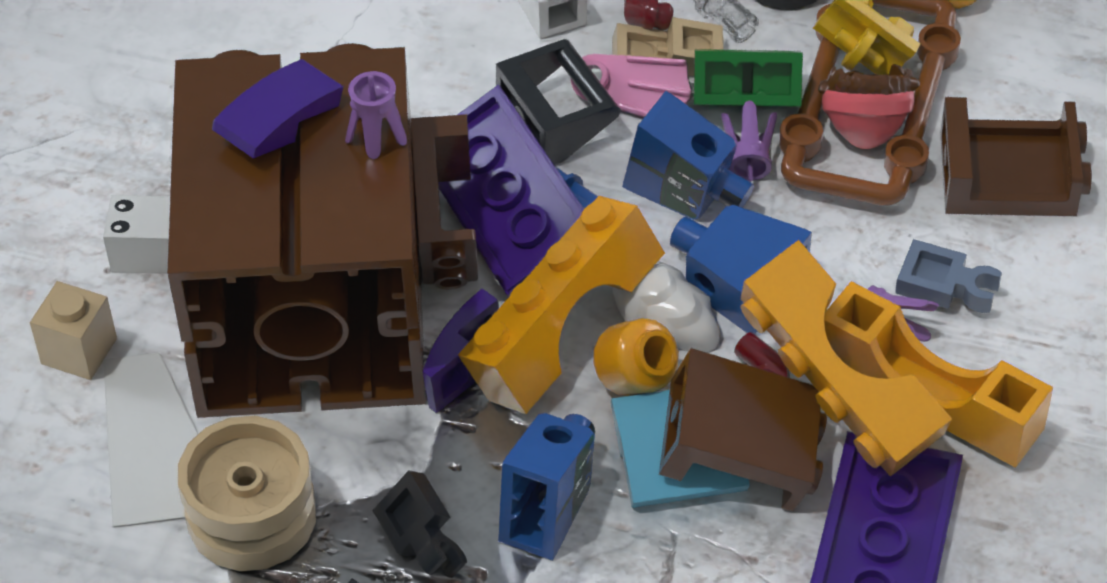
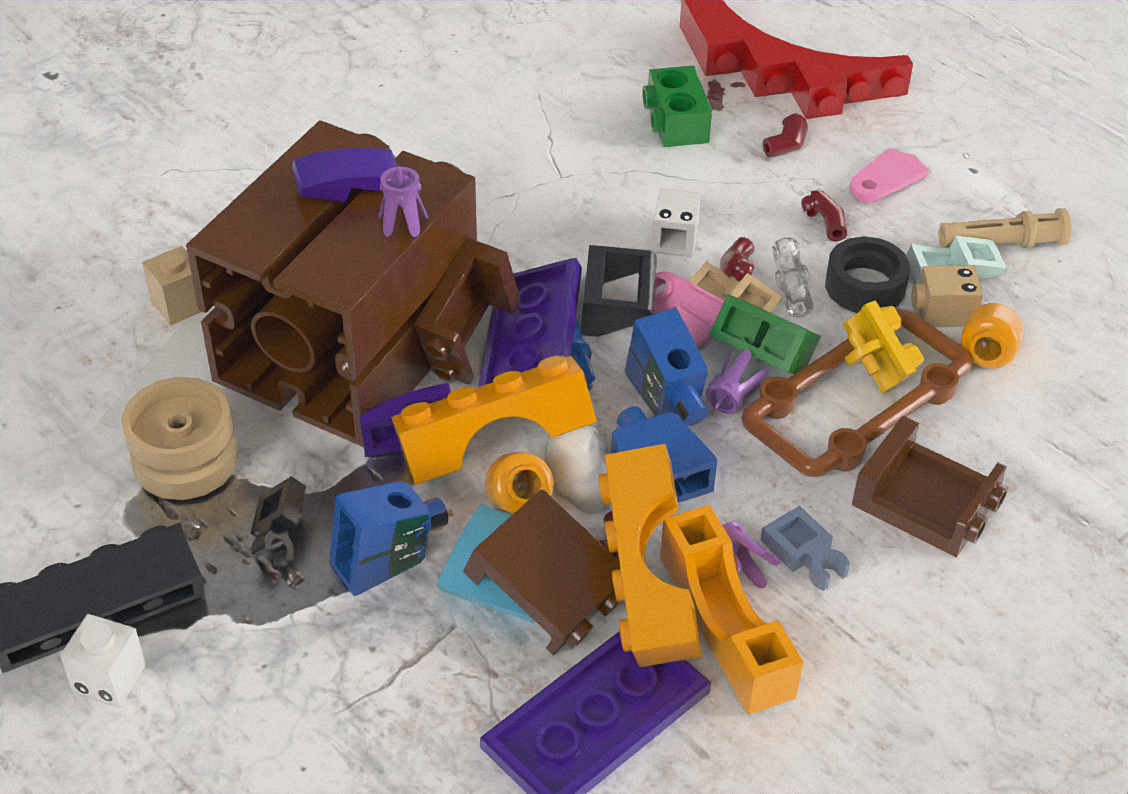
camera: 30 degrees right, 5 degrees down
coral hair [818,64,920,150] -> none

